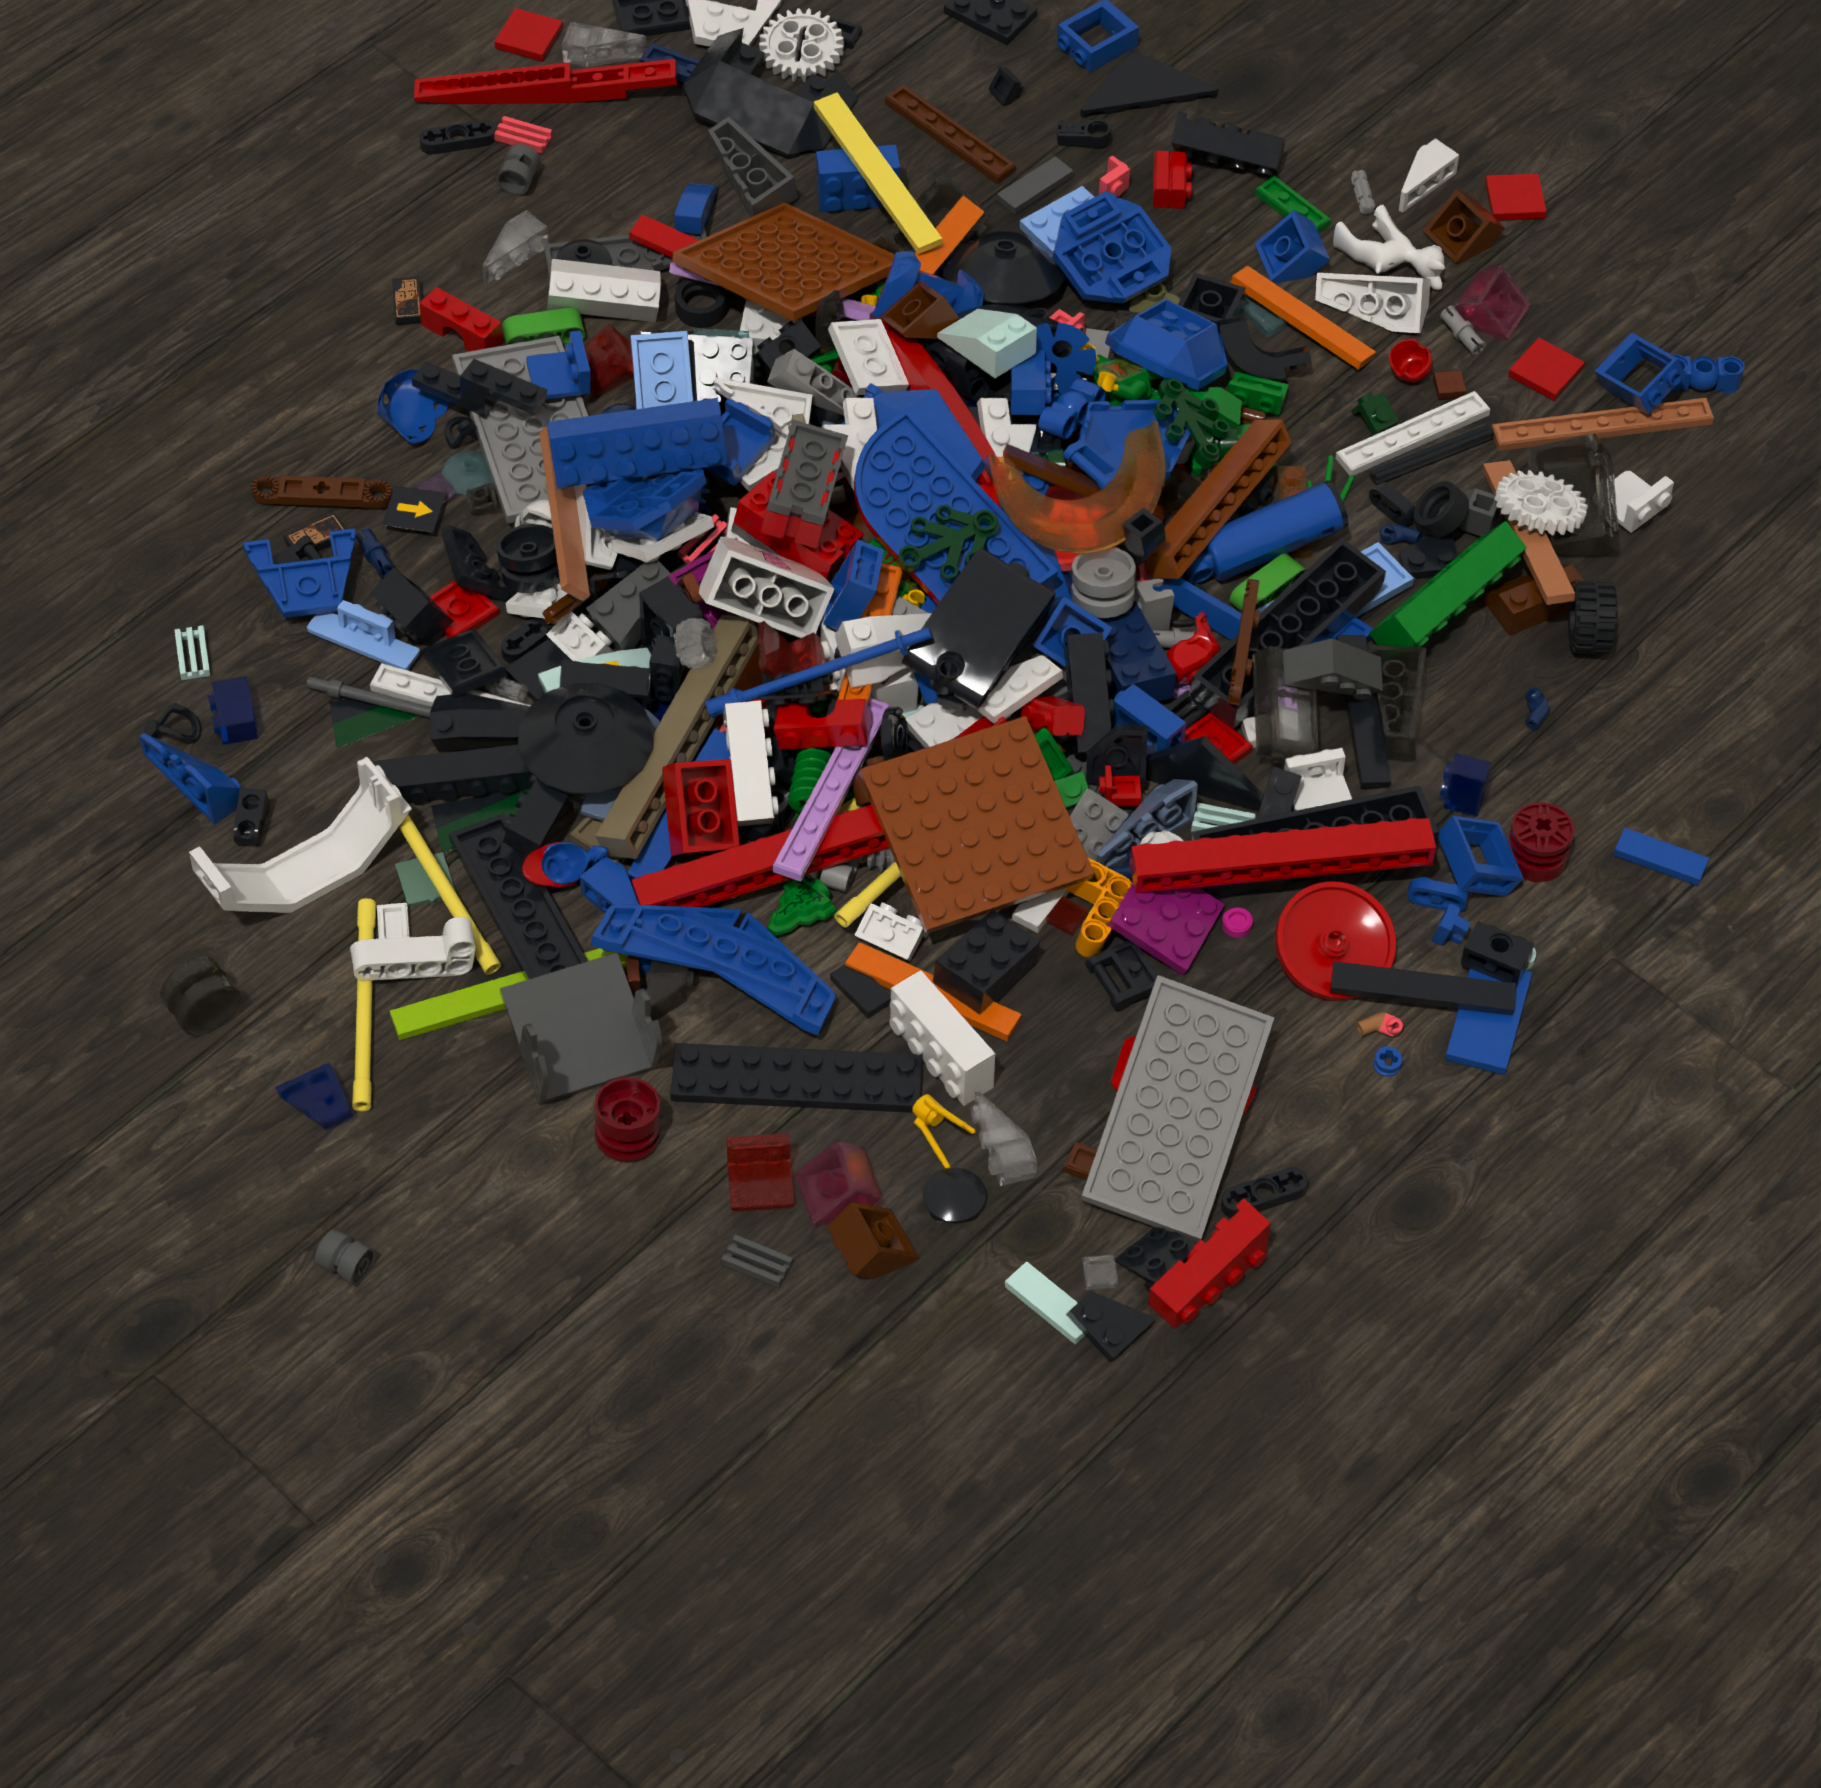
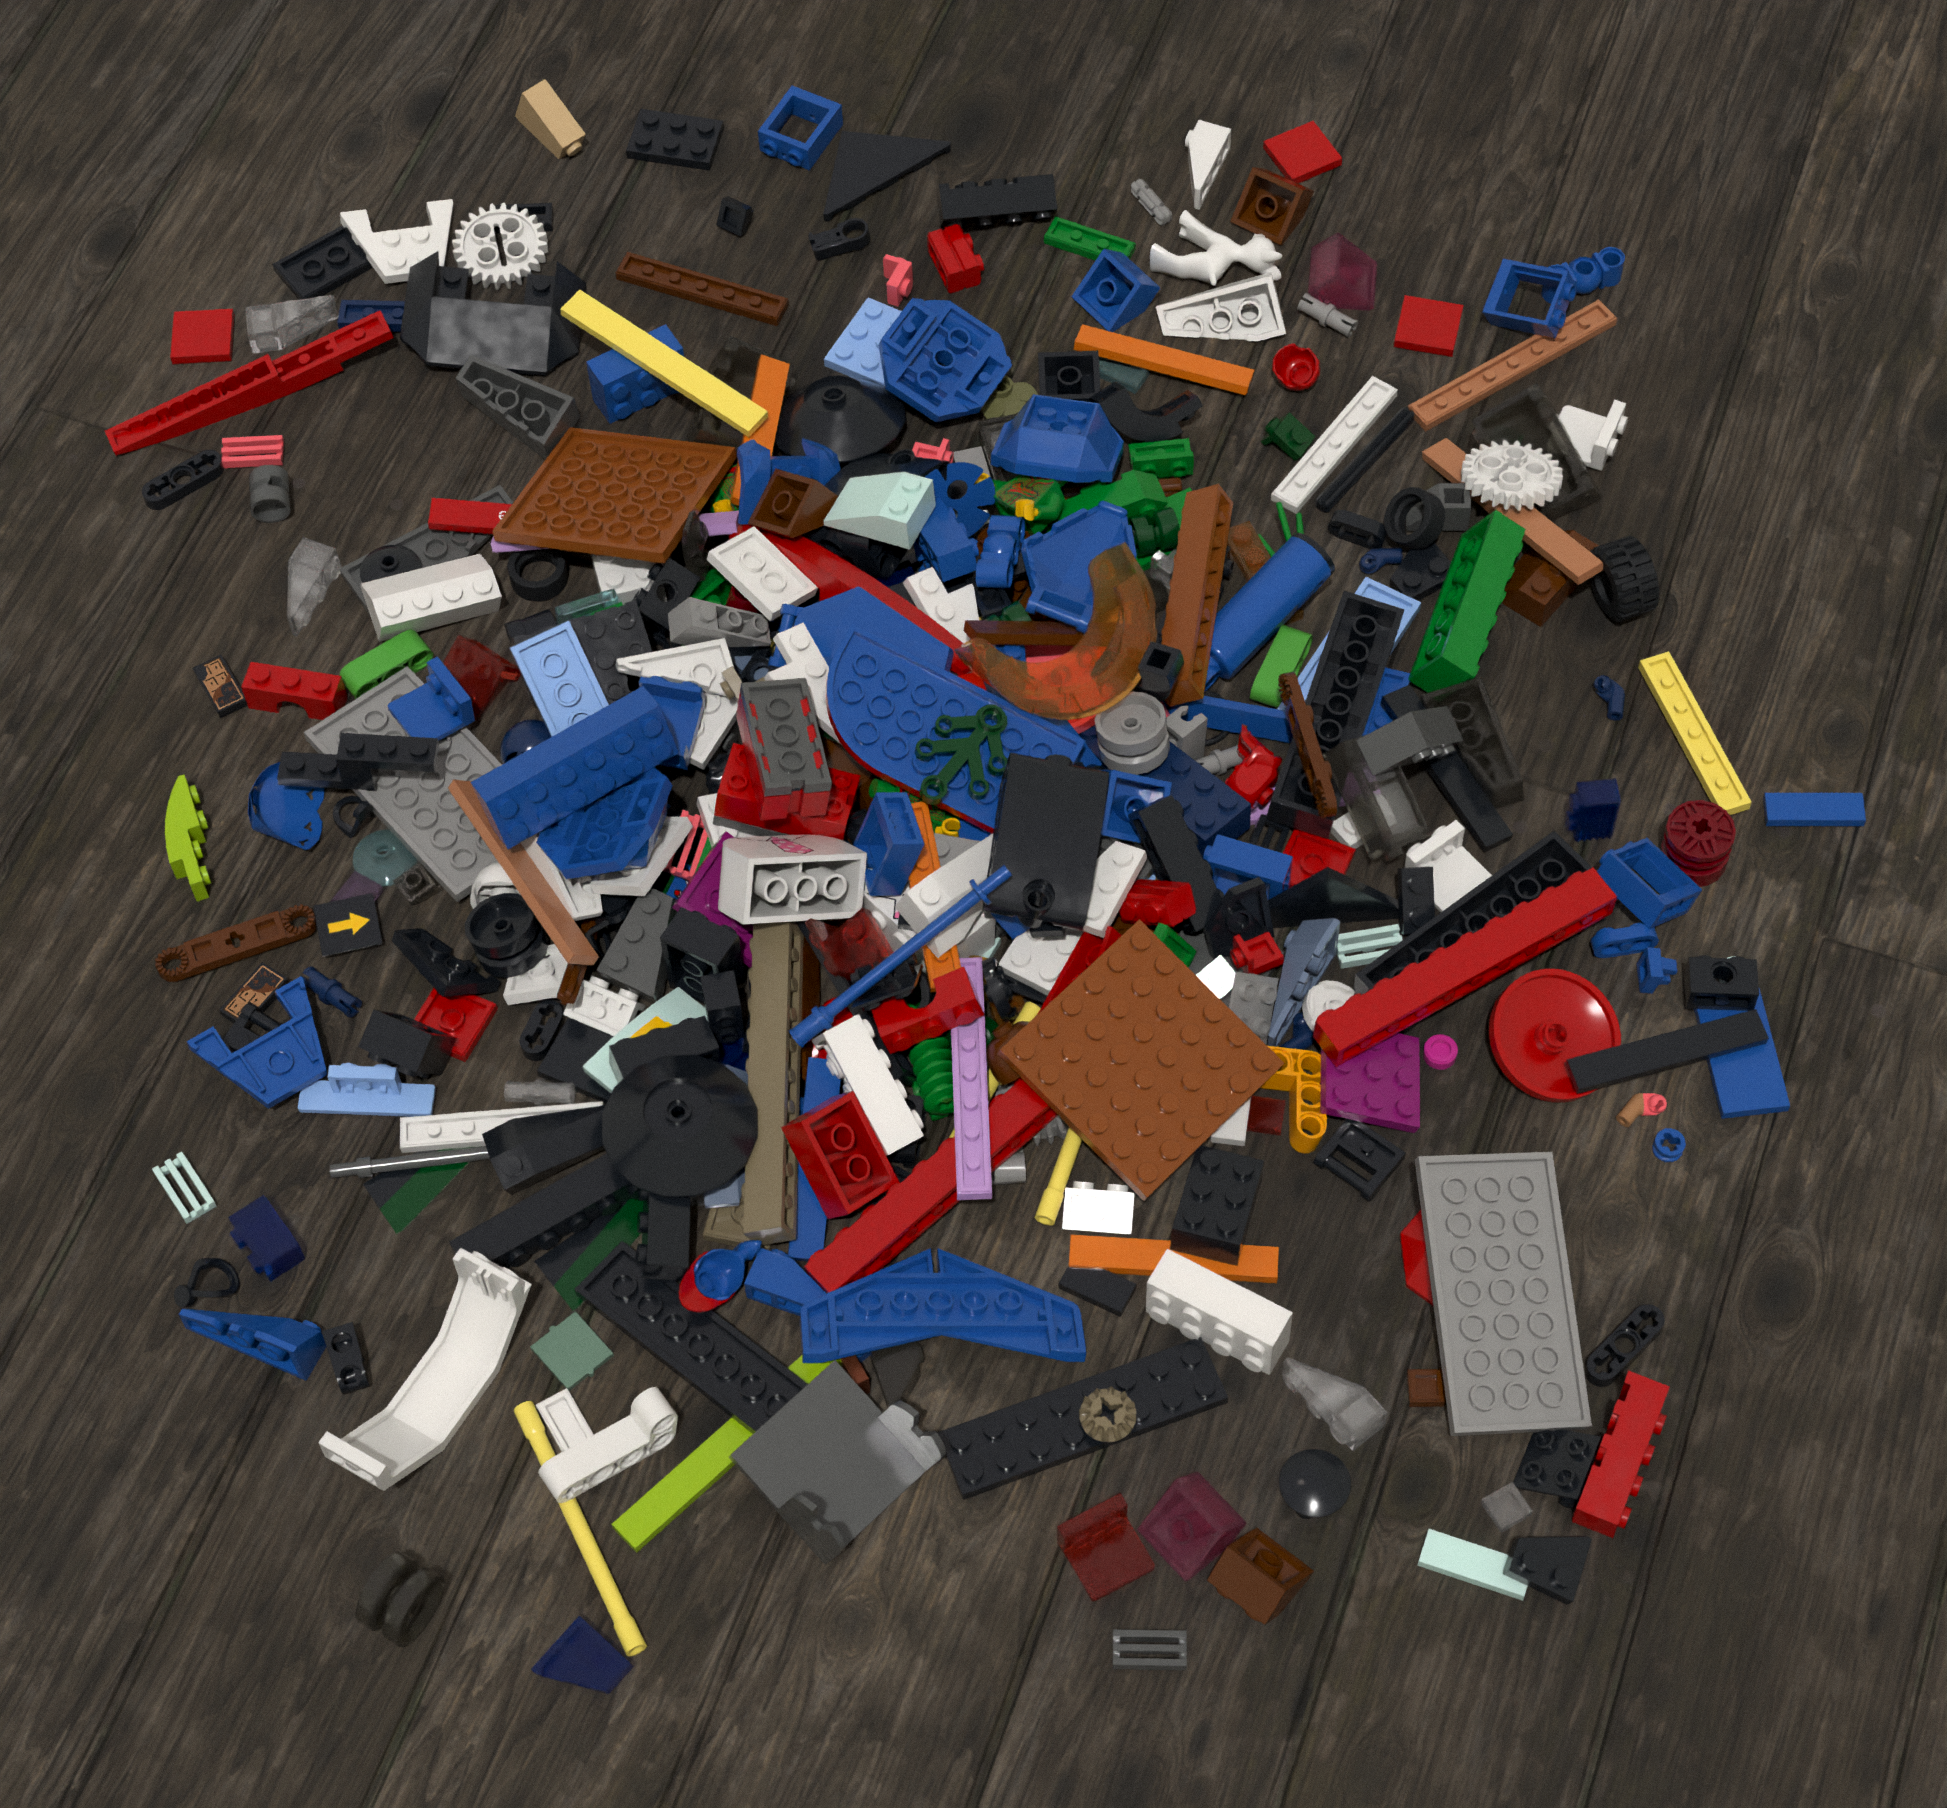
camera: 20 degrees left, 5 degrees up
light yellow piece [387,778,501,975] -> none
black tile [422,628,507,697] -> none
dark red wheel [594,1077,660,1162] -> none
clear gear [673,618,717,669] -> none
blue slope [674,183,718,234] -> none
copper tile [677,572,703,605] -> none
green rock [768,878,837,936] -> none
yellow plant [912,1094,975,1169] -> none
dark grey tile [997,156,1074,215] -> none
dark green plant [1153,378,1230,468] -> none
copper tile [1433,371,1466,400] -> none
none -> lime slope [165,774,212,901]
none -> dark tan gear [1079,1386,1136,1442]
none -> light yellow plate [1638,651,1752,815]

